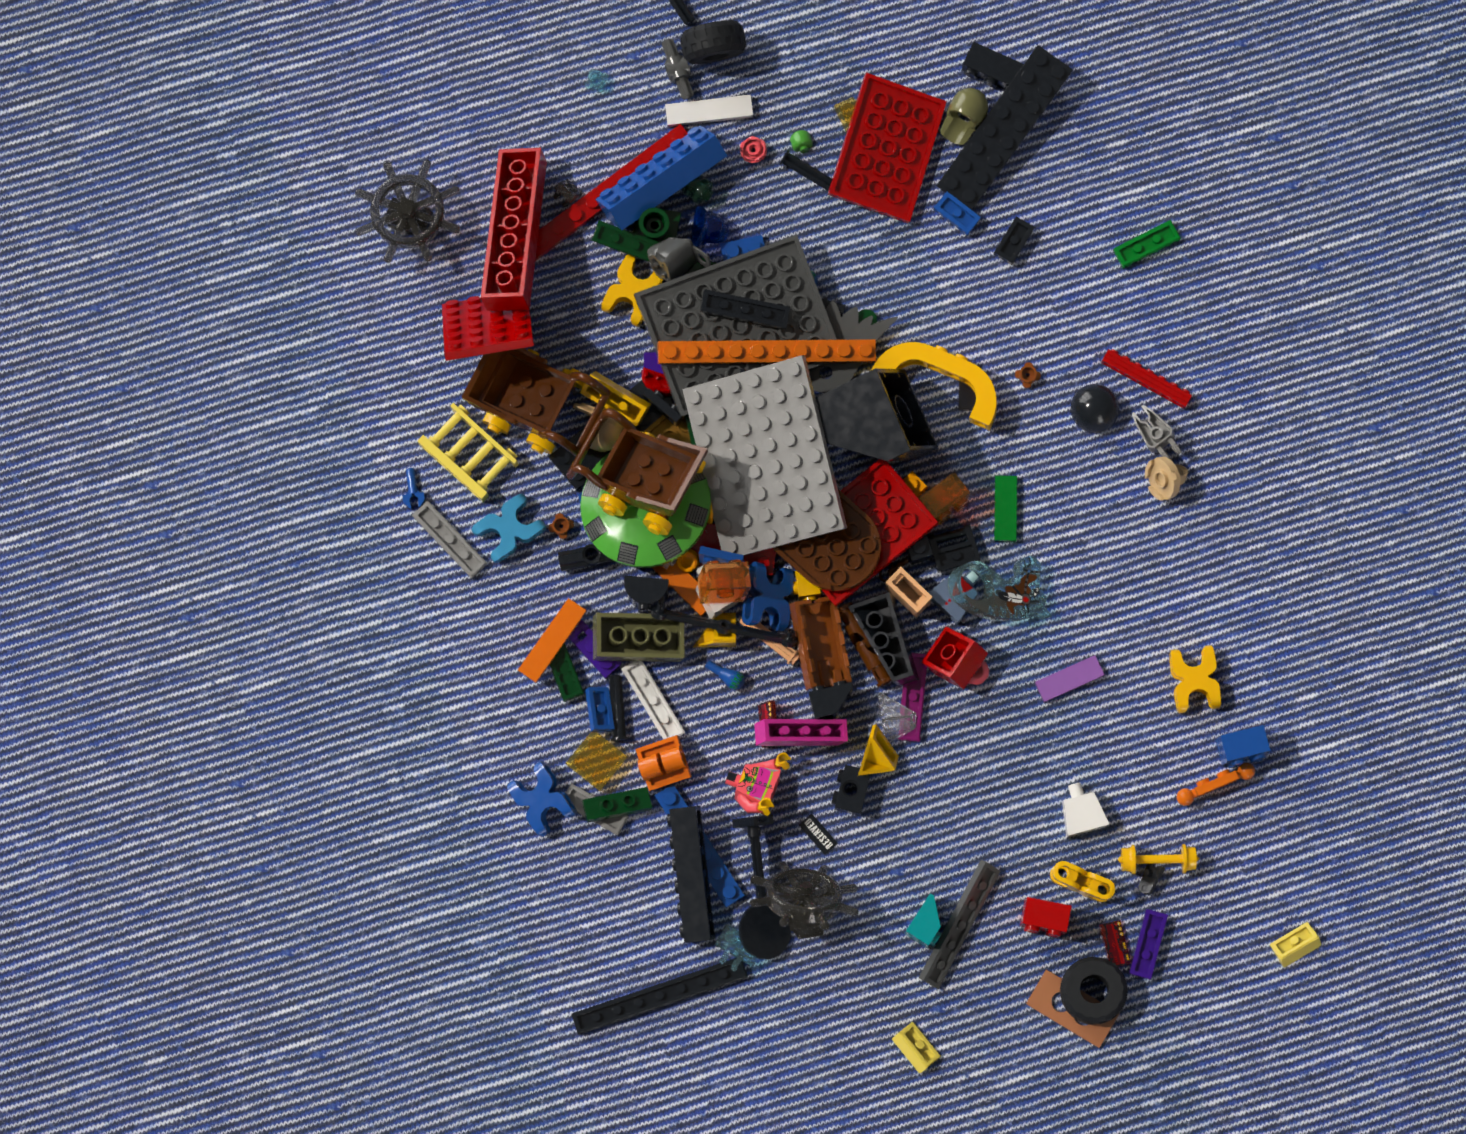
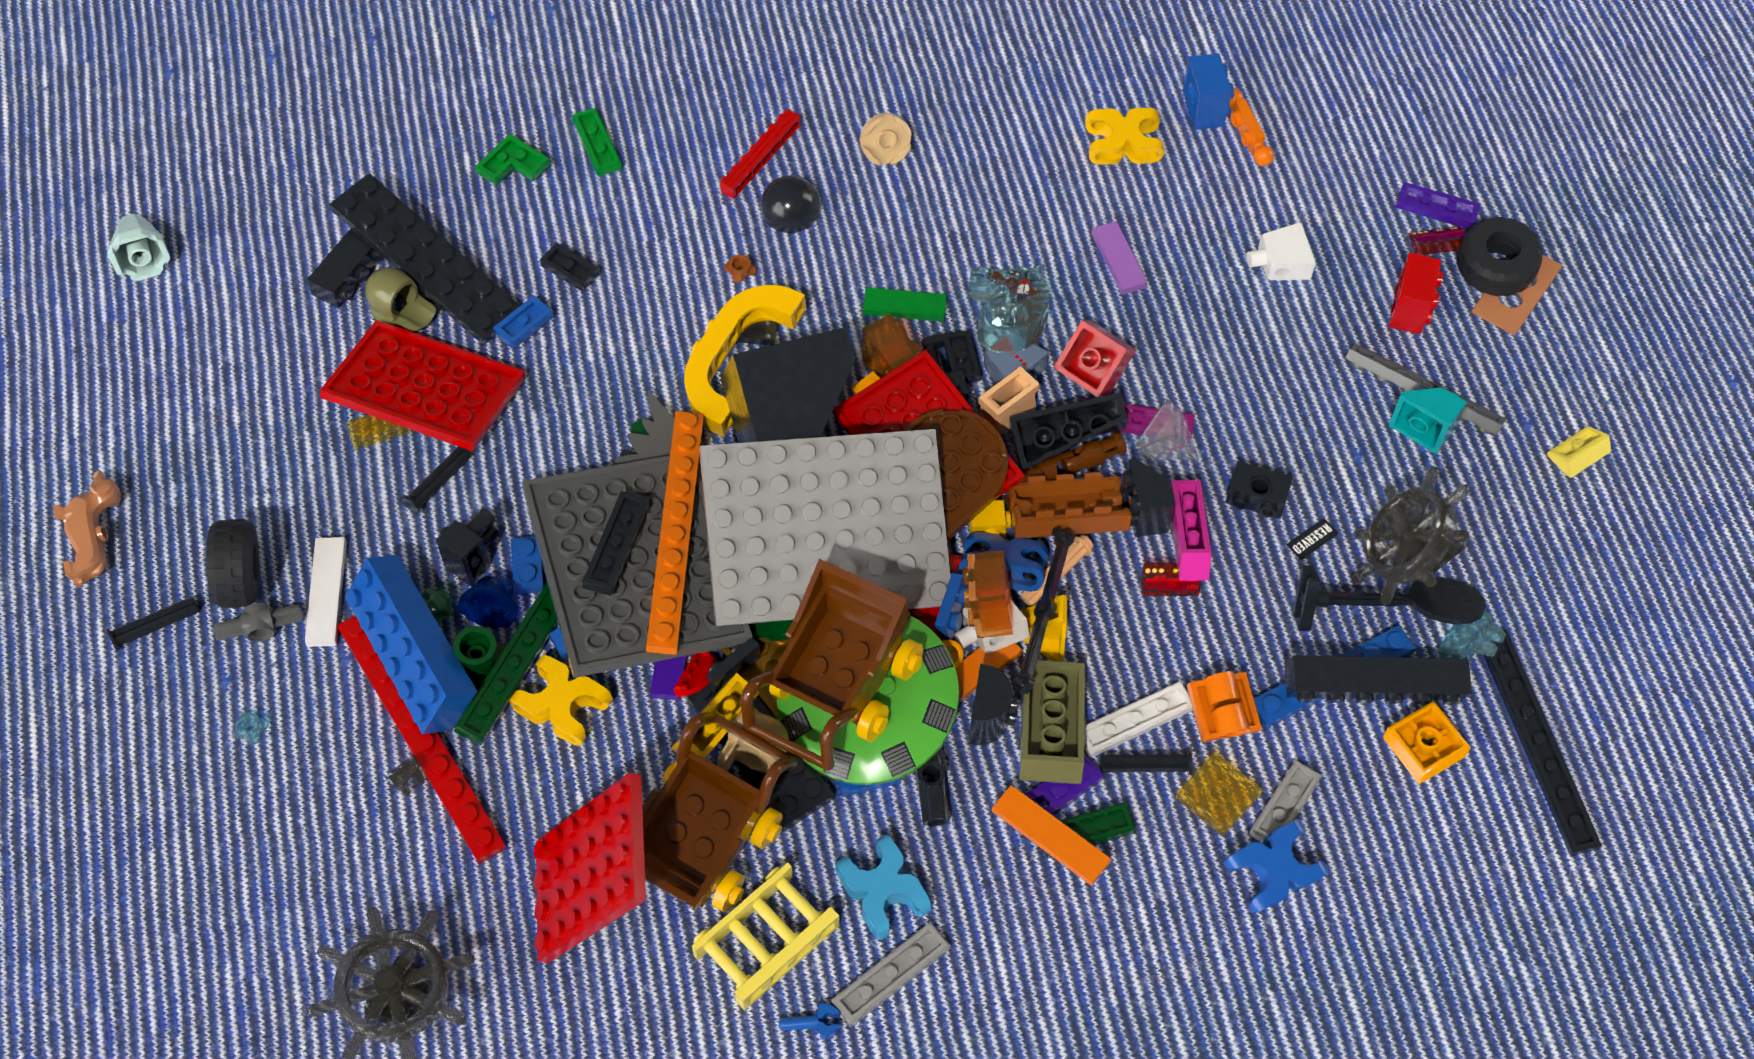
camera: 90 degrees left, 20 degrees down
red brick [480,147,547,311] -> none
dark orange plate [548,513,574,539] -> none
dark green plate [582,787,652,823] -> none
blue plate [585,687,615,732] -> none
dark grey piece [647,237,711,282] -> none
blue piece [705,660,745,690] -> none
torso [725,752,791,816] -> none
coral plate [740,136,767,163] -> none
bright green piece [790,130,813,153] -> none
yellow slope [858,724,899,776] -> none
yellow piece [1050,861,1115,903] -> none
yellow piece [1118,844,1200,875] -> none
light grey hinge [1132,405,1182,460] -> none
black piece [1138,864,1165,894] -> none
light yellow slope [1270,922,1321,967] -> none
none -> black brick [436,508,500,587]
none -> green plate [475,134,550,185]
none -> light orange brick [1383,702,1471,784]

